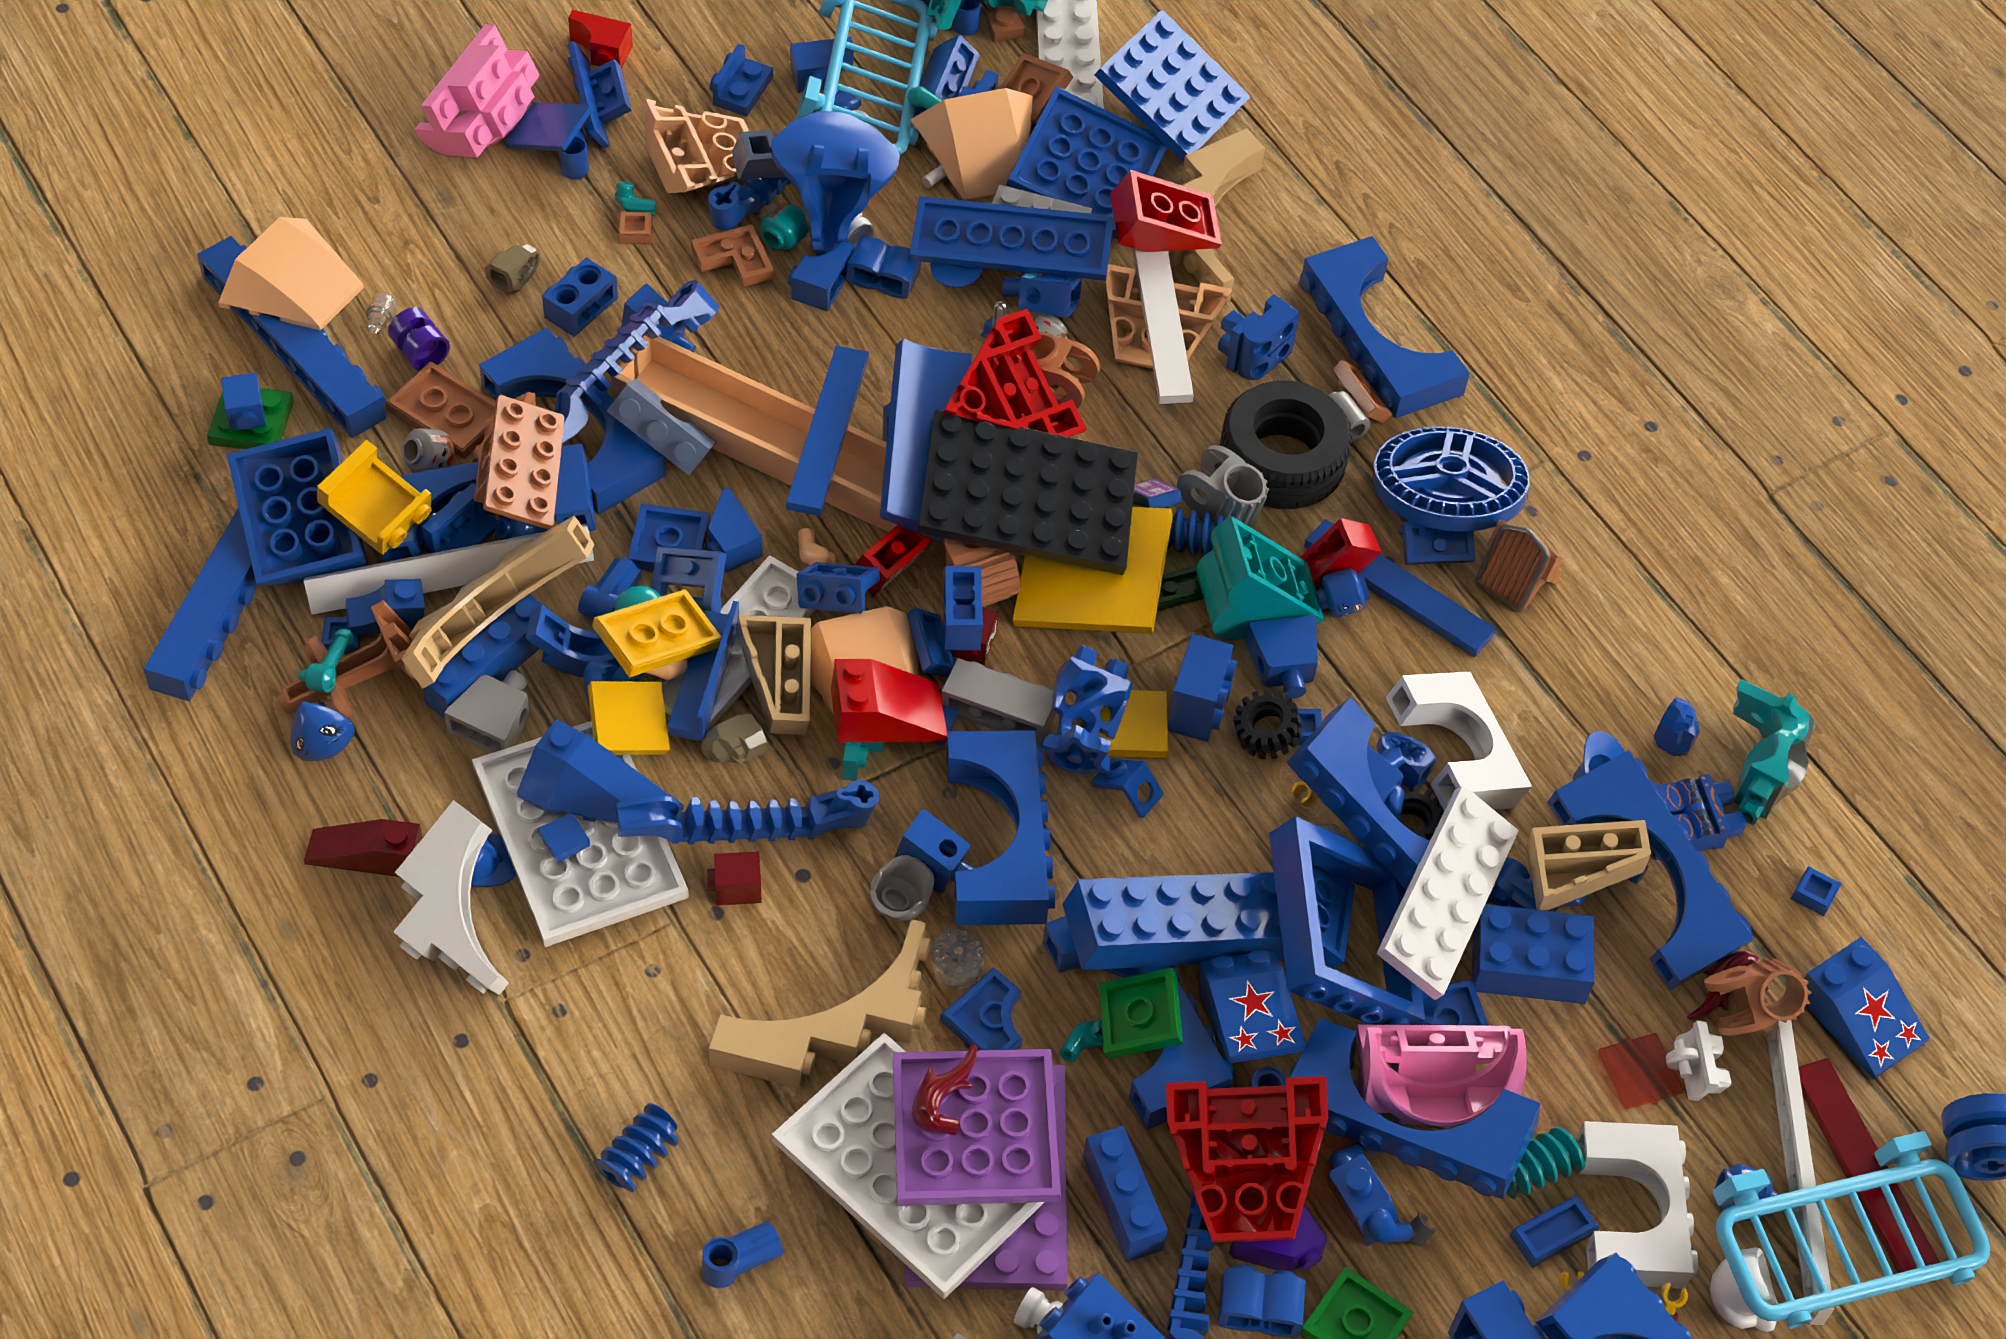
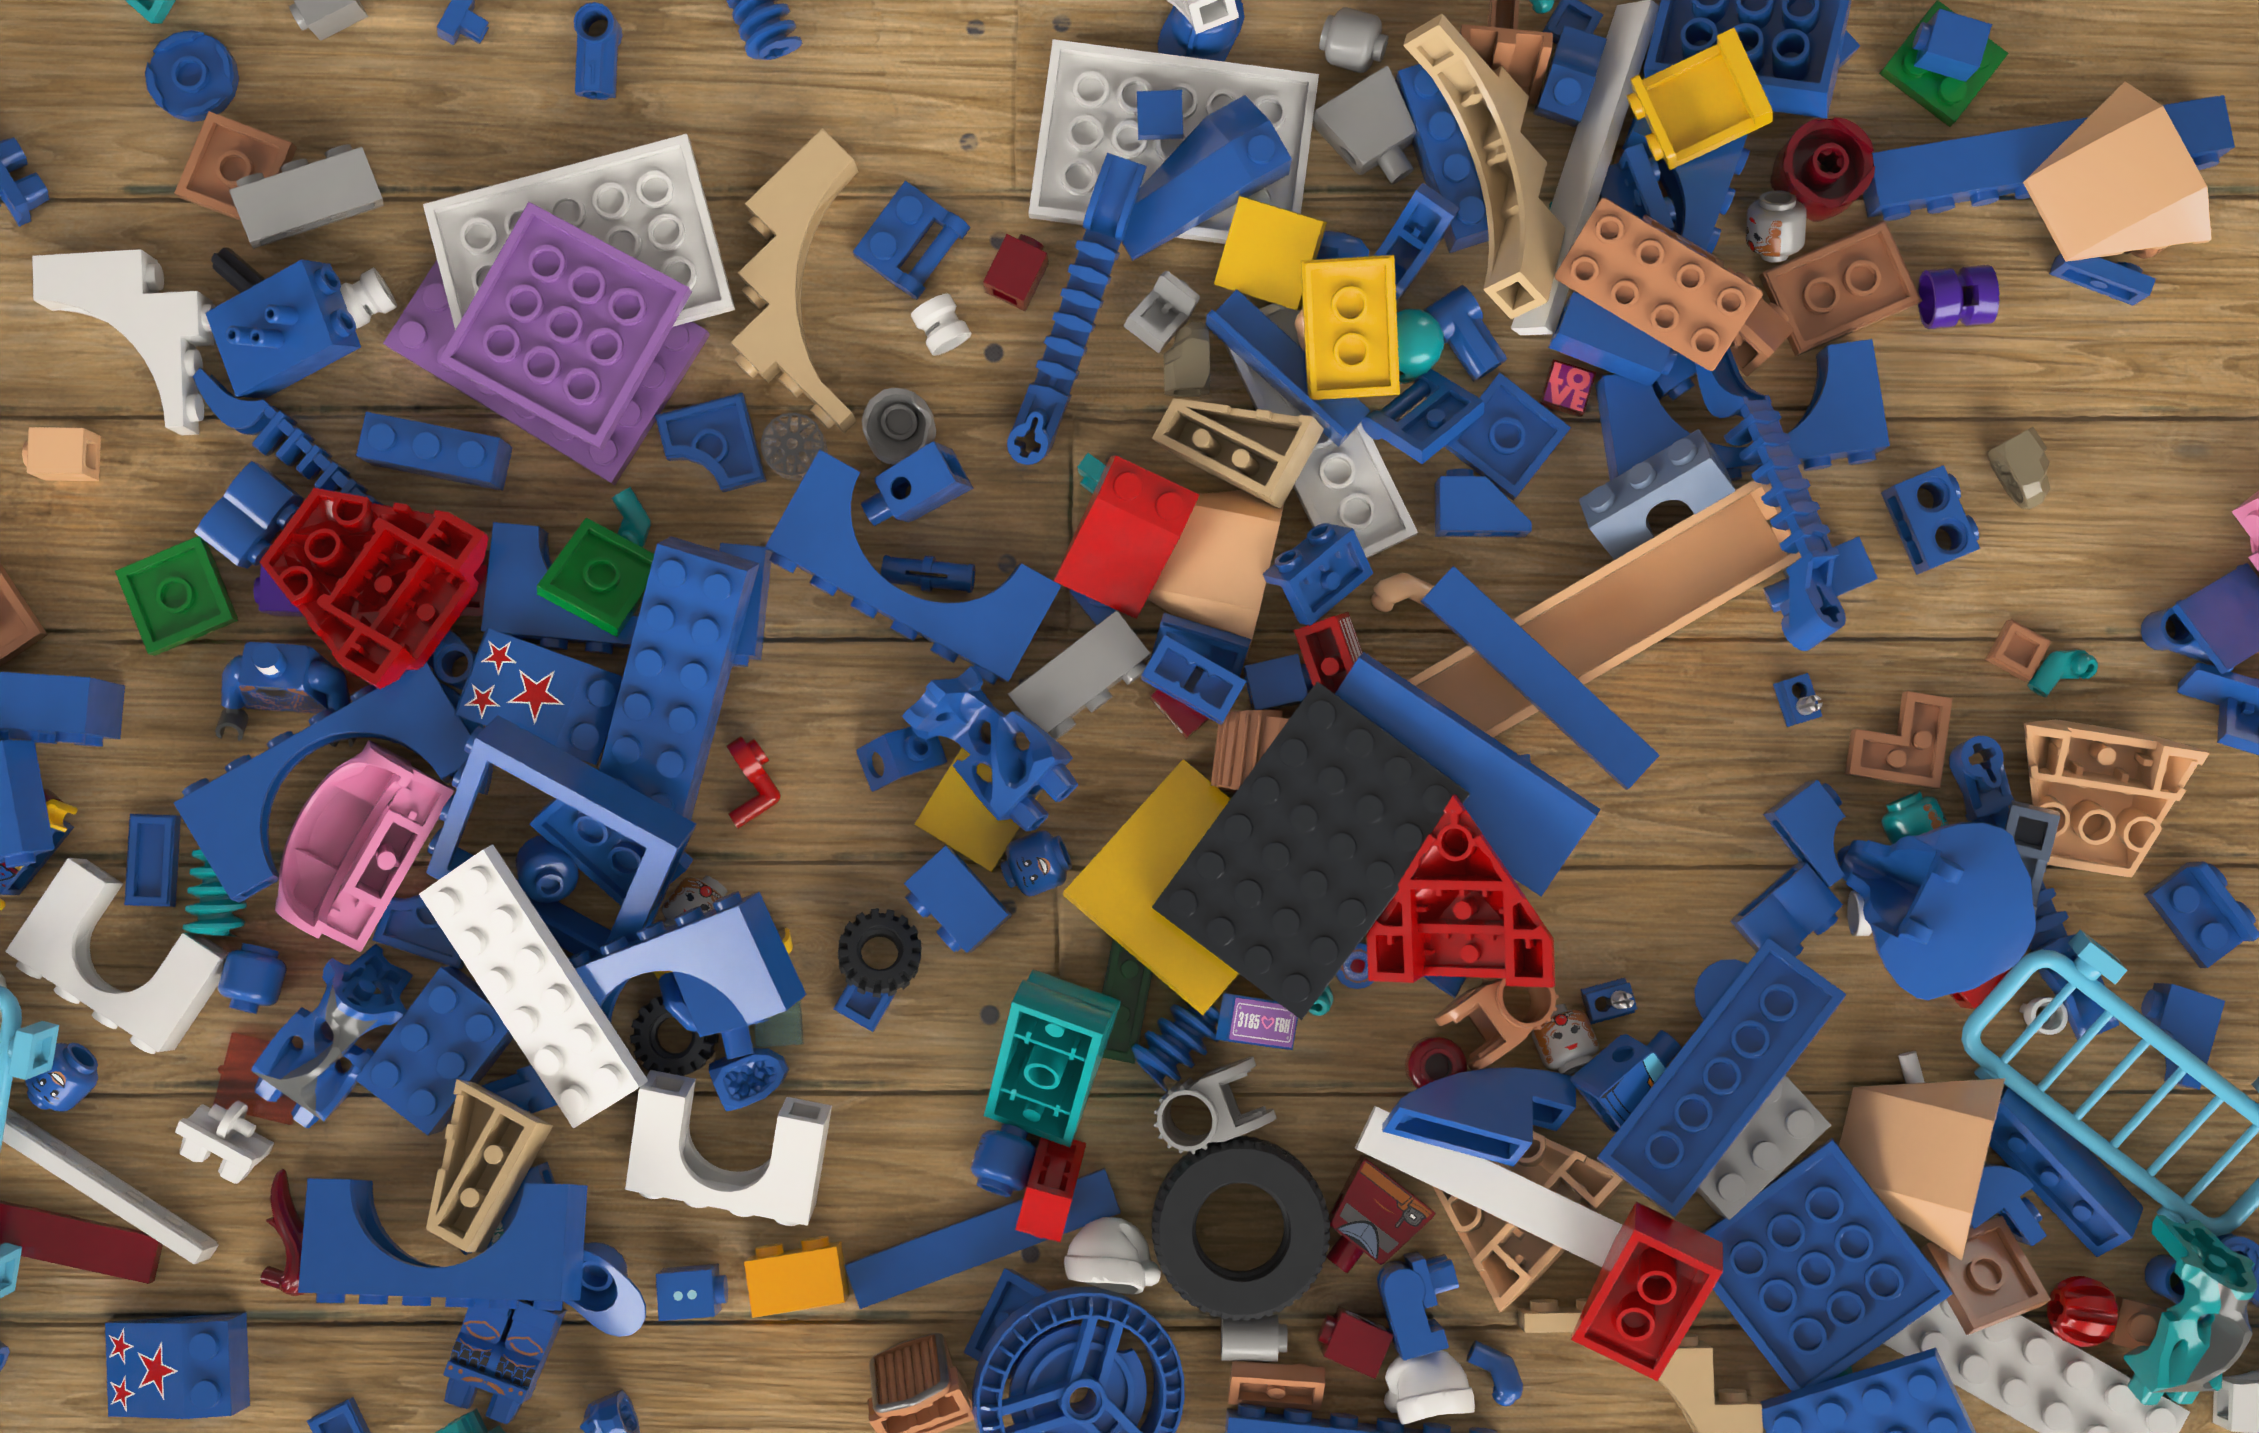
camera: 125 degrees right, 30 degrees up
clear cylinder [367,292,397,334] -> none
teal arm [907,86,942,109] -> none
dark red piece [912,1043,977,1136] -> none
blue torso [1245,615,1318,699] -> none
nougat piece [1704,957,1811,1035] -> none
none -> blue head [218,943,287,1014]
none -> blue hips [251,944,413,1128]
none -> blue head [515,835,579,903]
none -> blue brick [656,1263,728,1321]
none -> red plate [726,735,781,829]
none -> light orange brick [744,1236,850,1318]
none -> blue plate [852,181,970,300]
none -> blue pin [881,555,976,593]
none -> white wheel [911,293,972,356]
none -> blue head [1001,830,1072,897]
none -> white piece [1064,1217,1161,1295]
none -> light grey bracket [1123,271,1200,353]
none -> blue brick [1243,654,1313,710]
none -> dark red brick [1317,1306,1394,1379]
none -> light grey head [1319,7,1389,73]
none -> dark red torso [1326,1155,1436,1274]
none -> blue slope [1382,1067,1576,1167]
none -> white piece [1384,1350,1475,1424]
none -> dark red head [1405,1036,1468,1089]
none -> blue arm [1466,1340,1523,1406]
none -> tile [1539,359,1596,418]
none -> dark red brick [1770,117,1875,222]
none -> blue piece [1773,673,1822,727]
none -> red piece [2047,1276,2118,1347]
none -> blue plate [2049,254,2156,306]

